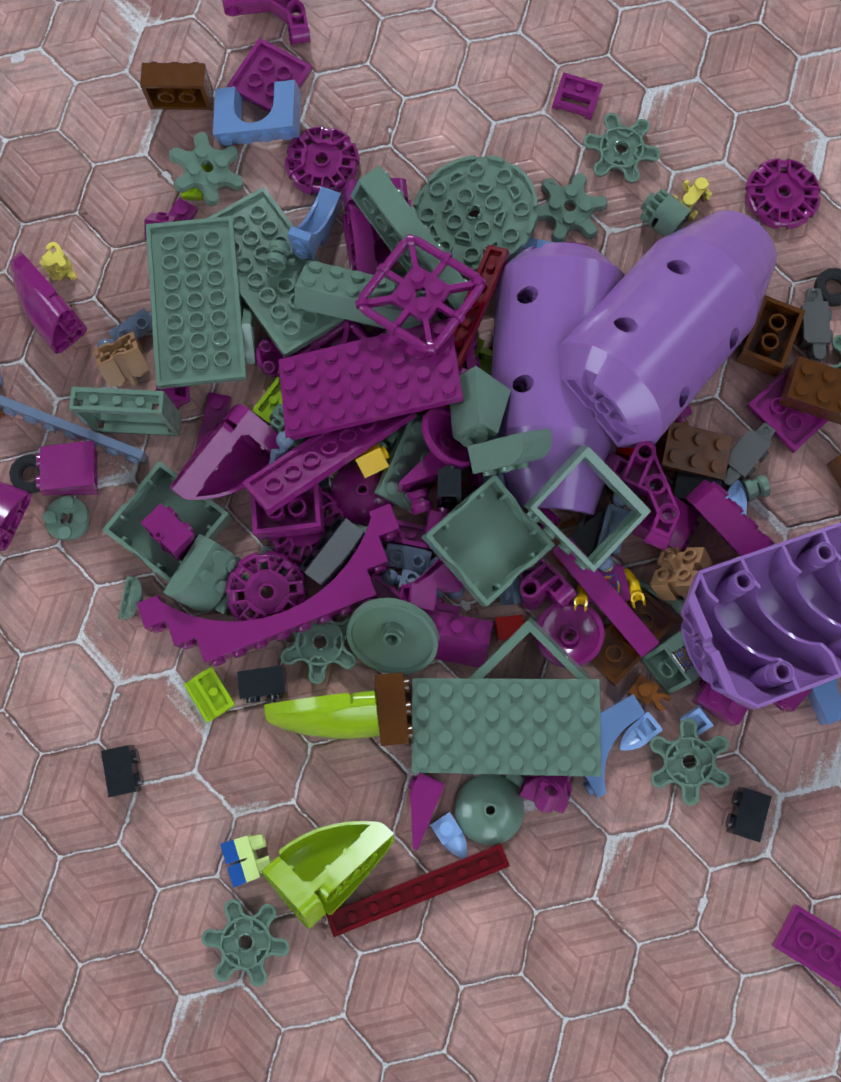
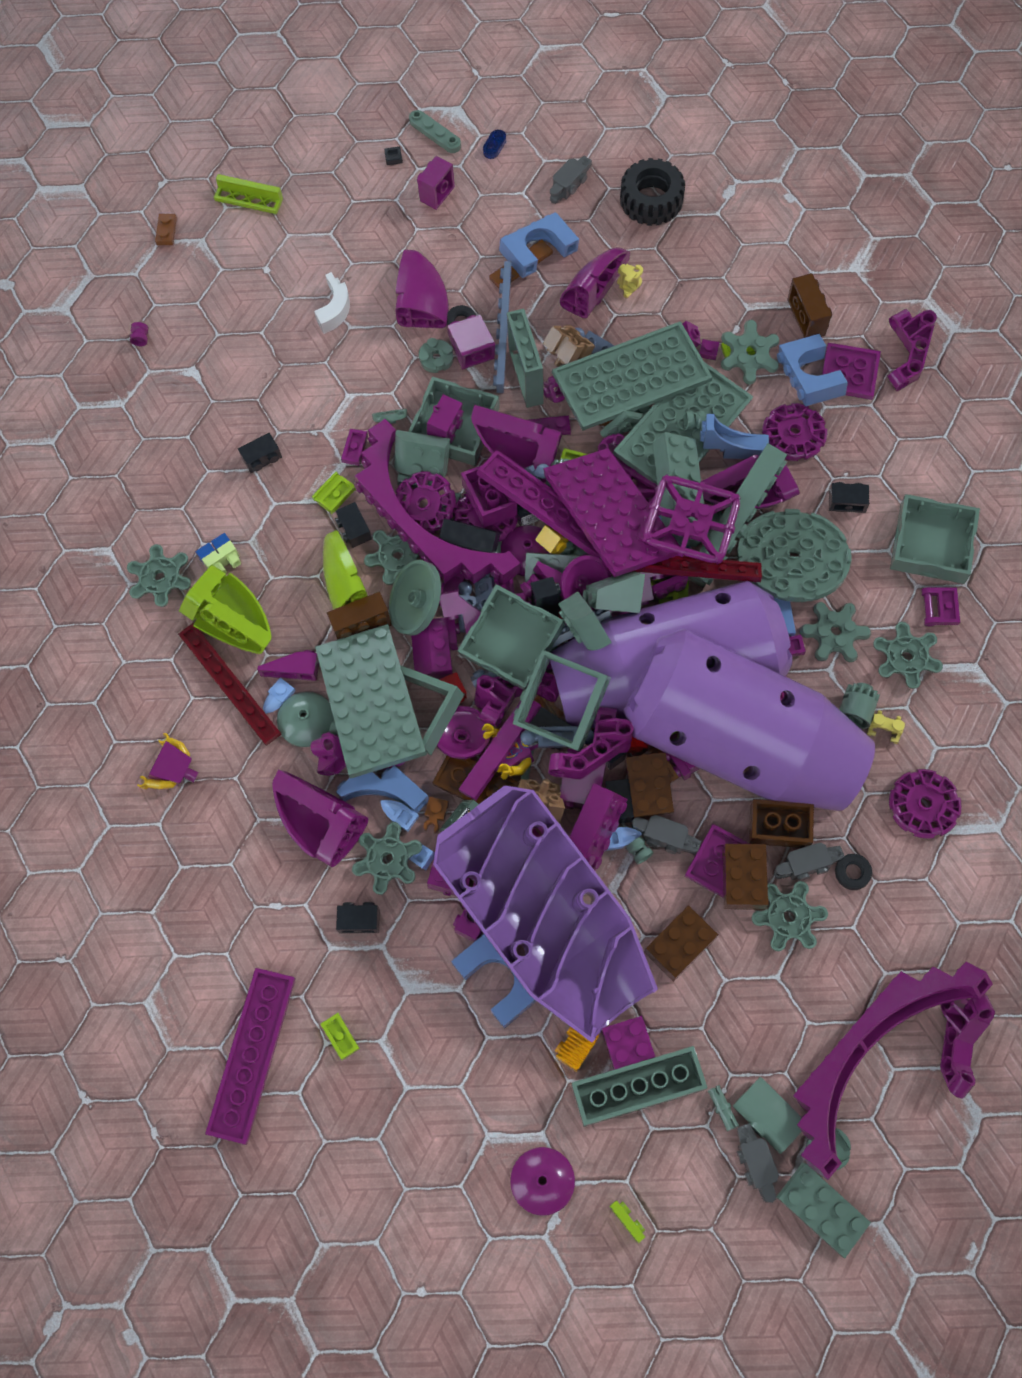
camera: 75 degrees right, 10 degrees down
none -> magenta torso [137,733,199,789]
none -> magenta panel [272,769,369,867]
none -> magenta plate [341,428,368,466]
none -> black brick [829,482,870,513]
none -> sand green tile [890,494,980,584]

